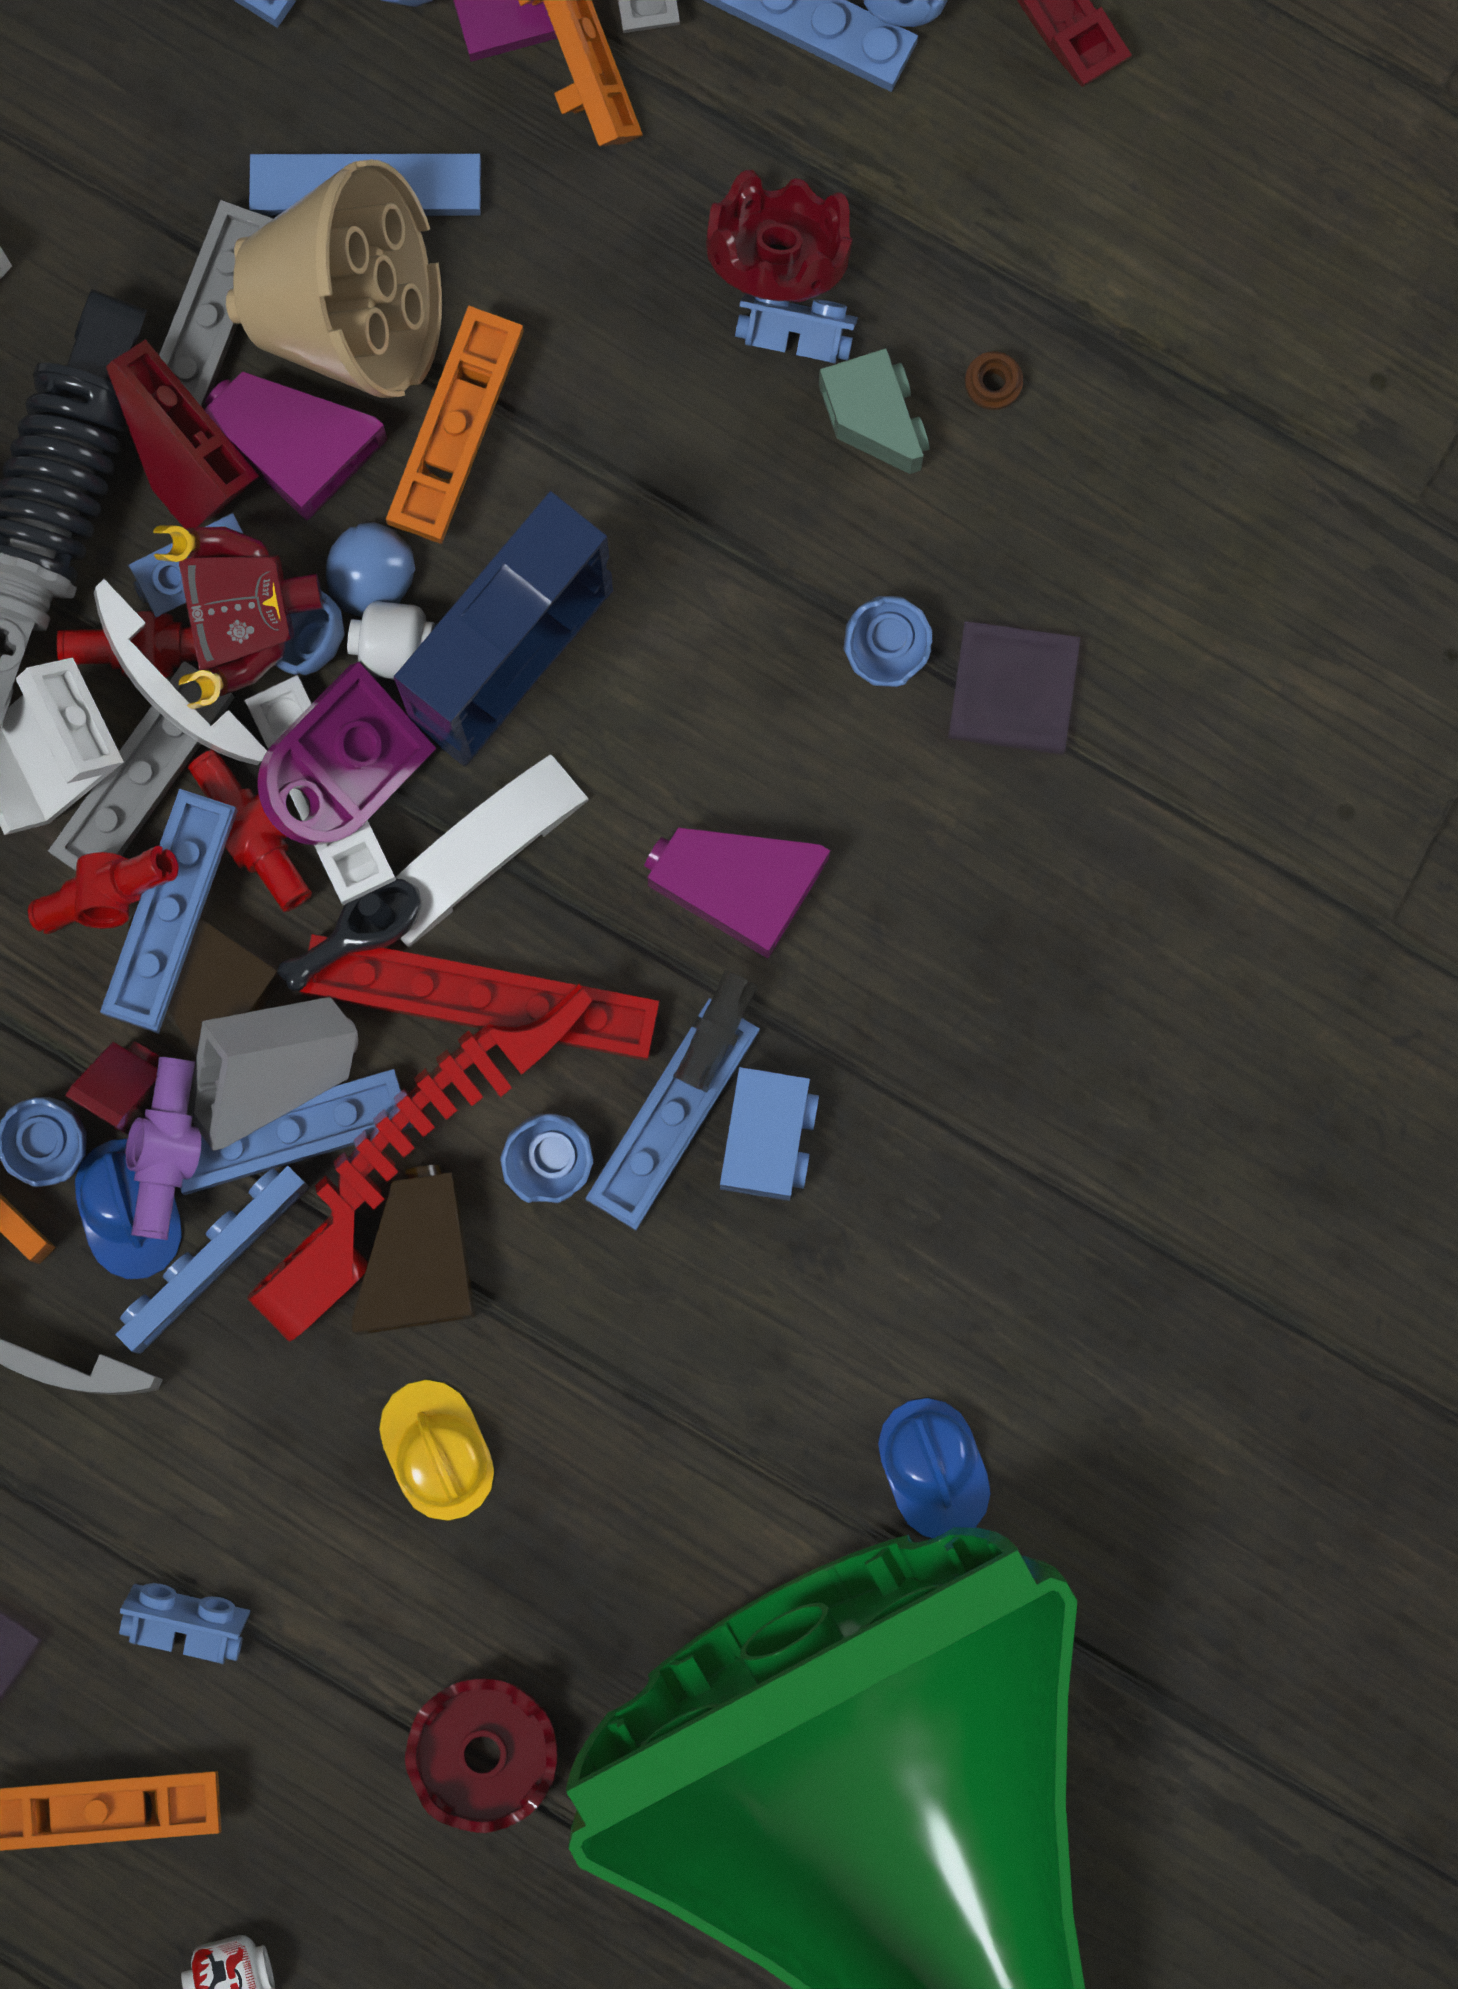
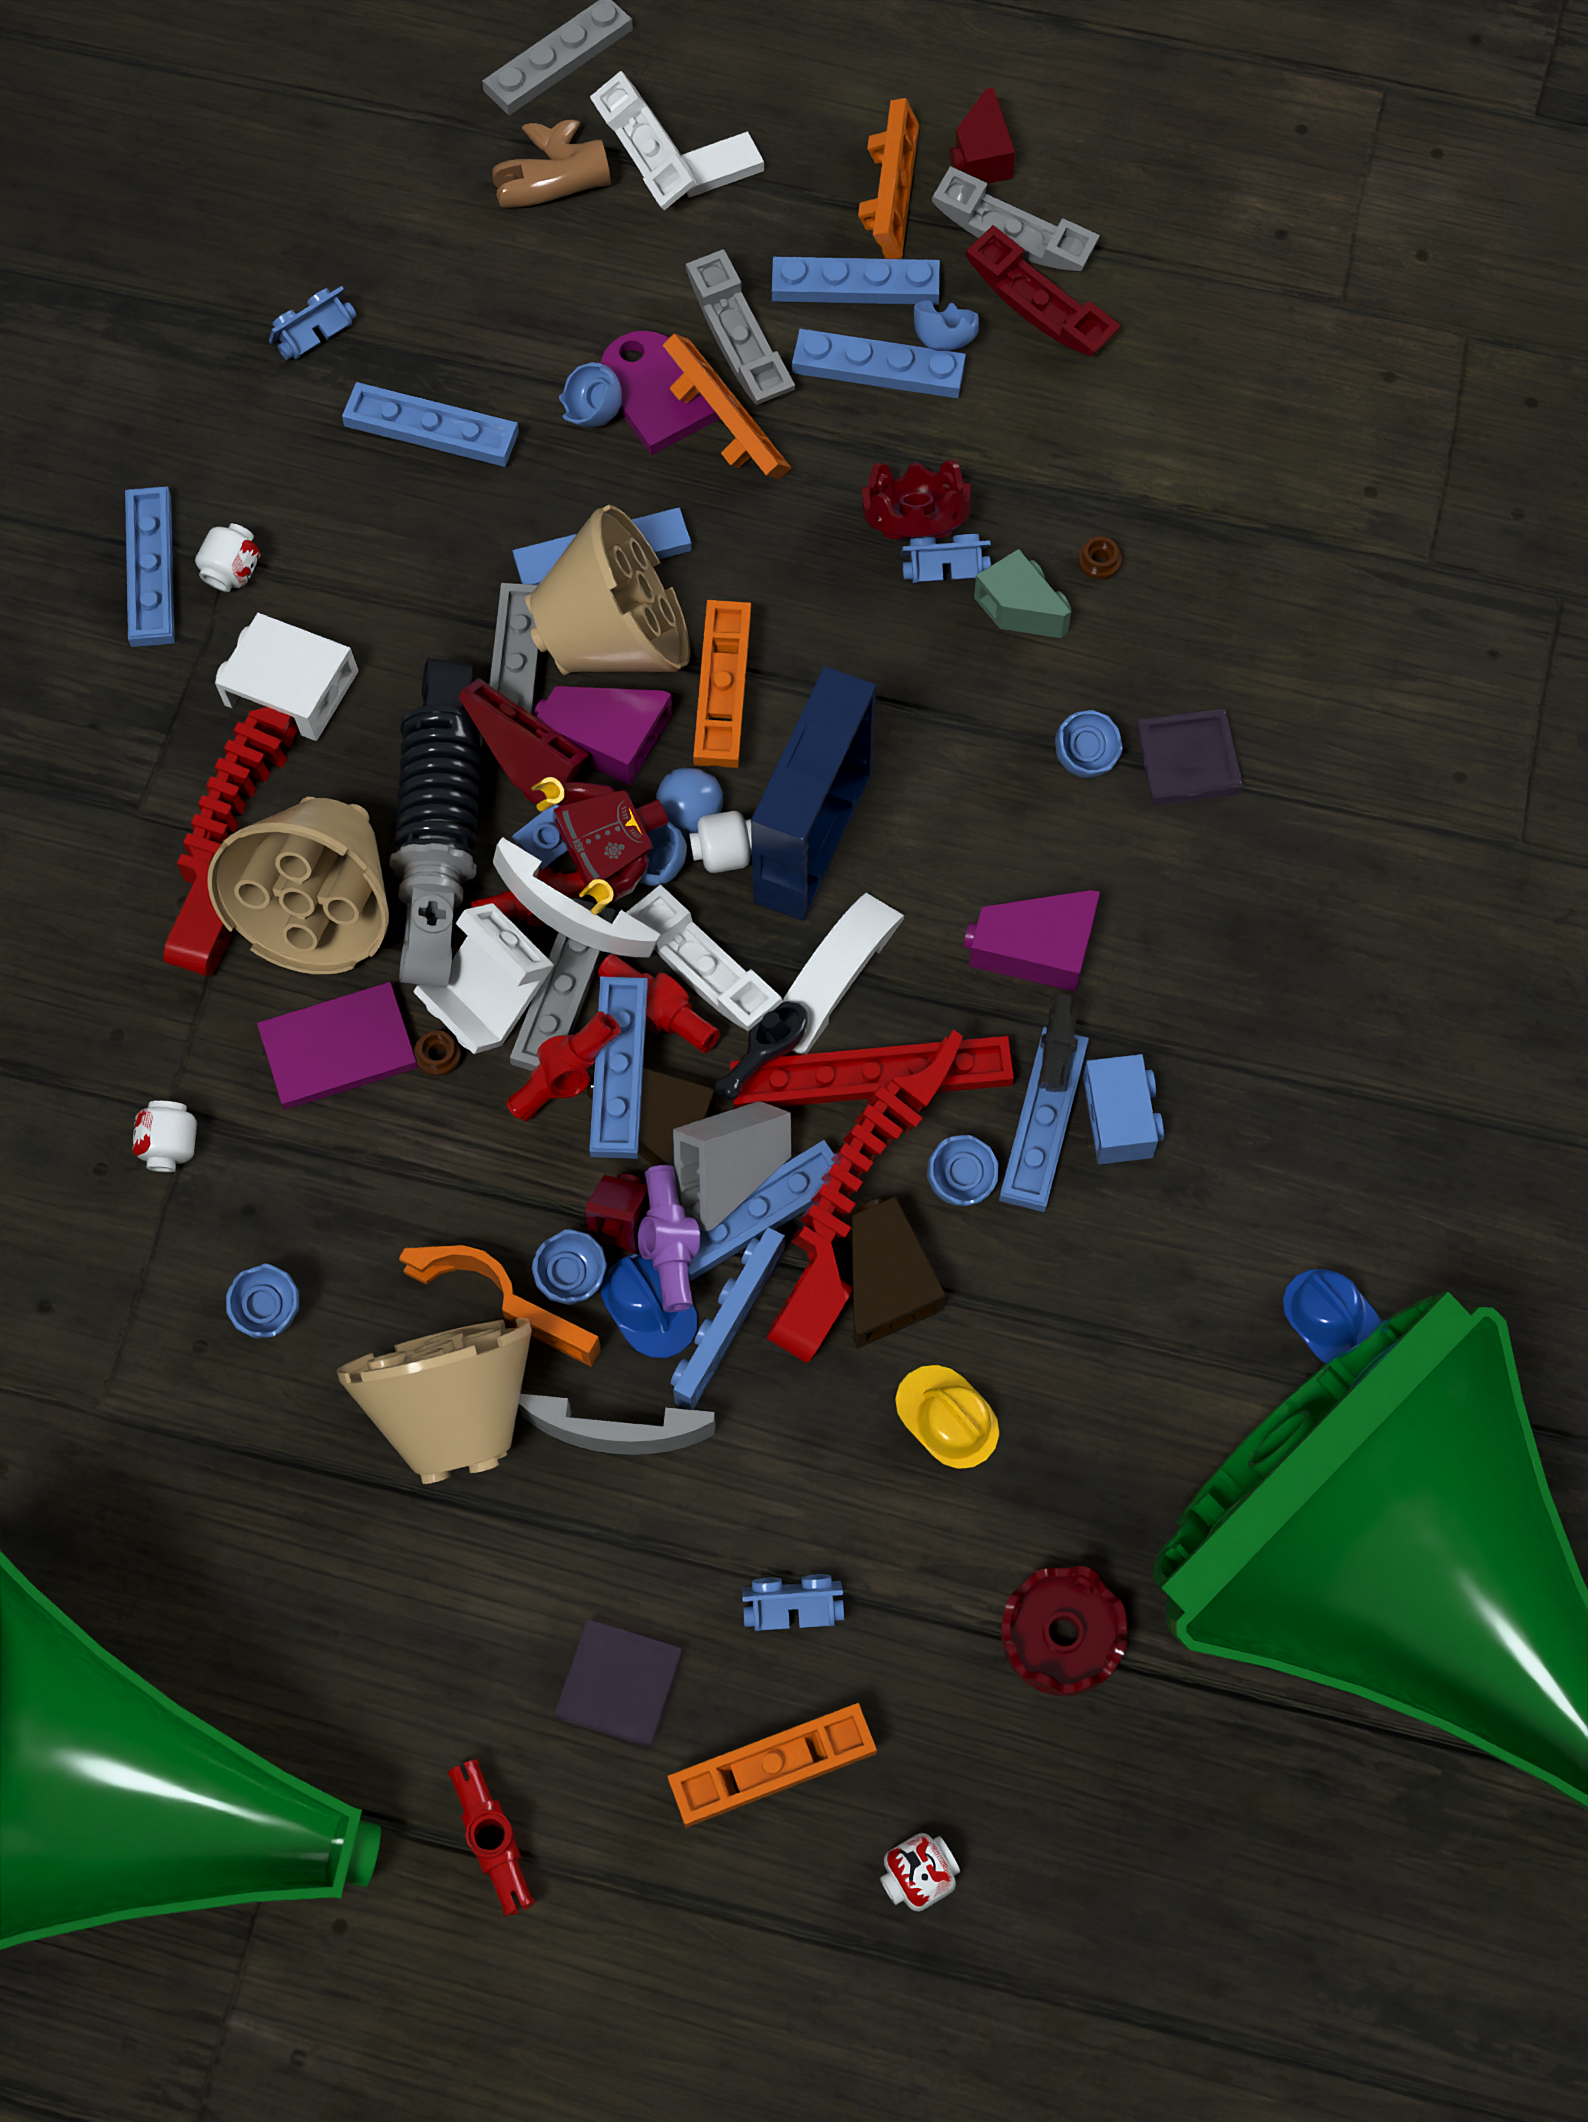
camera: 15 degrees left, 15 degrees down
magenta tile [258,662,436,845] -> none

